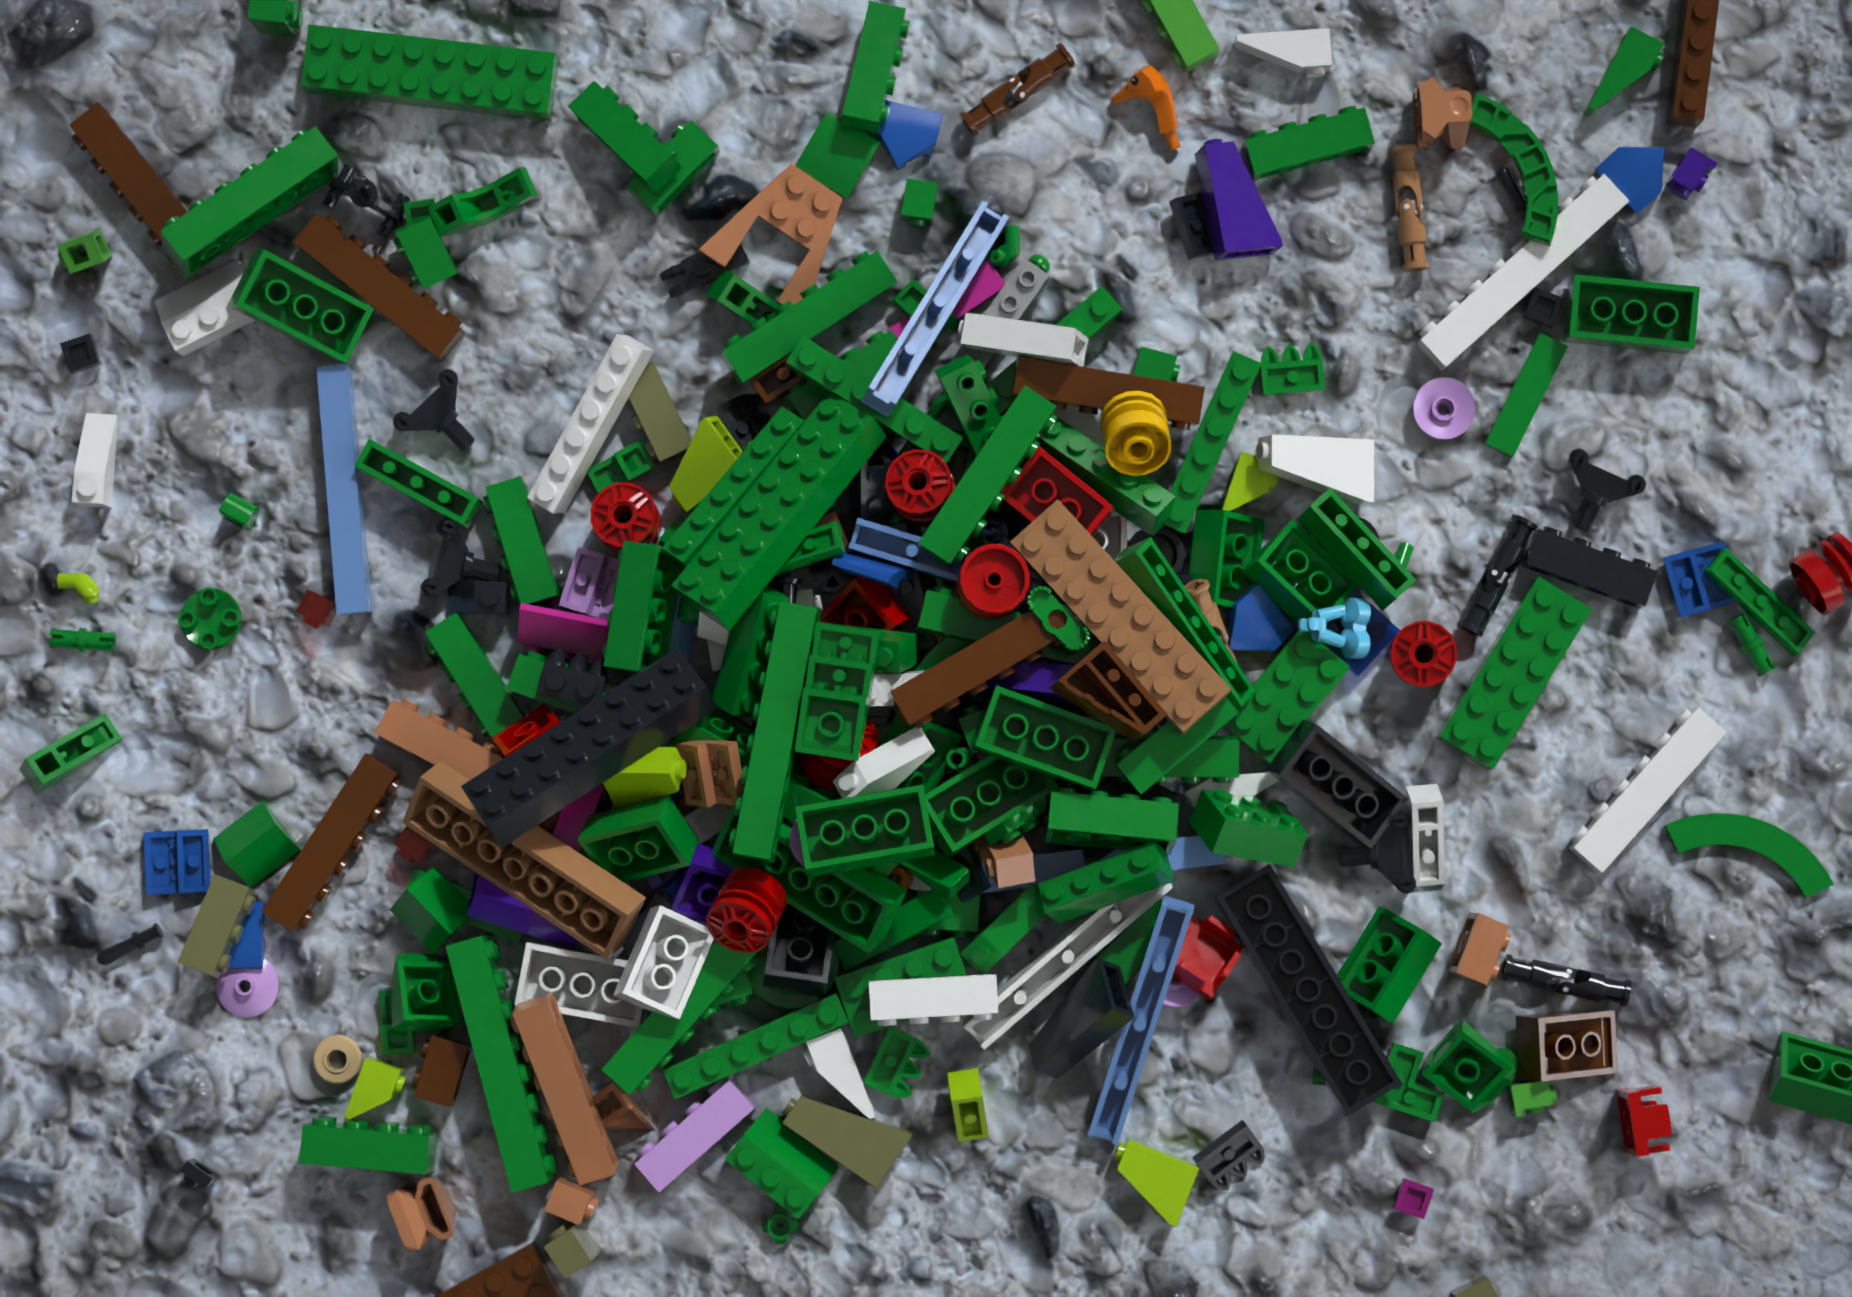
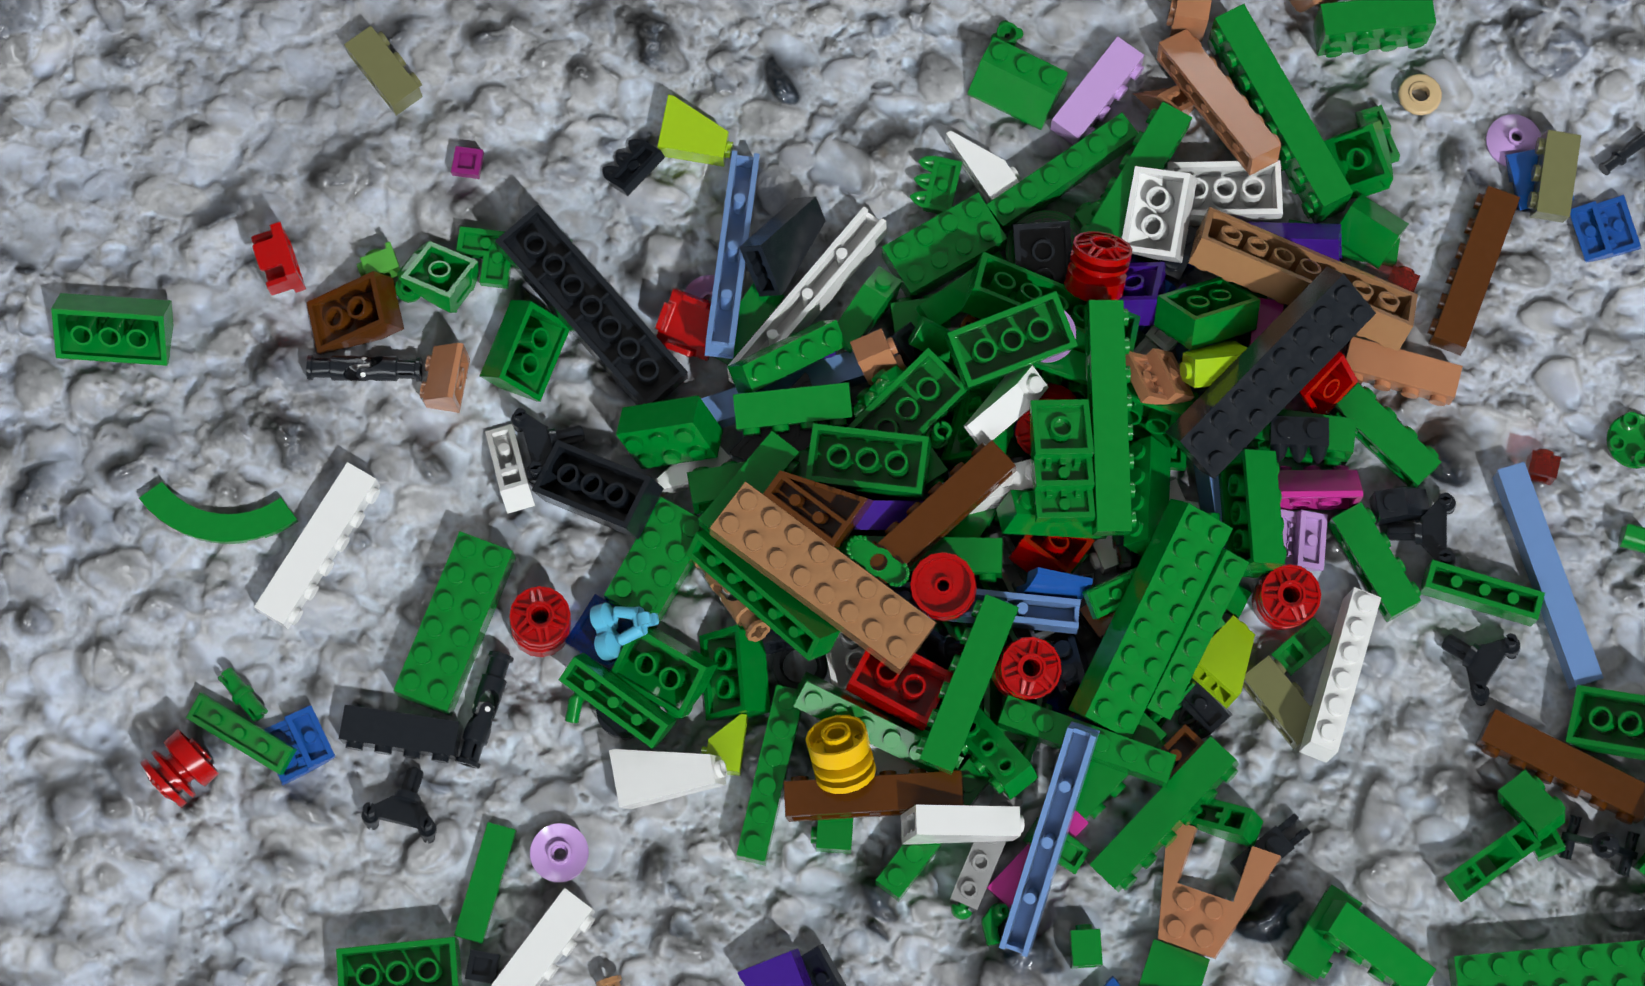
camera: 165 degrees right, 10 degrees down
green slope [213,800,301,888] -> none
lime slope [344,1056,407,1120] -> none
reddish brown brick [412,1034,472,1107] -> none
olive slope [782,1095,912,1188] -> none
white brick [869,974,998,1026] -> none
lime slope [947,1068,989,1142] -> none
blue slope [1226,584,1296,651] -> none
green plate [1260,342,1325,397] -> none

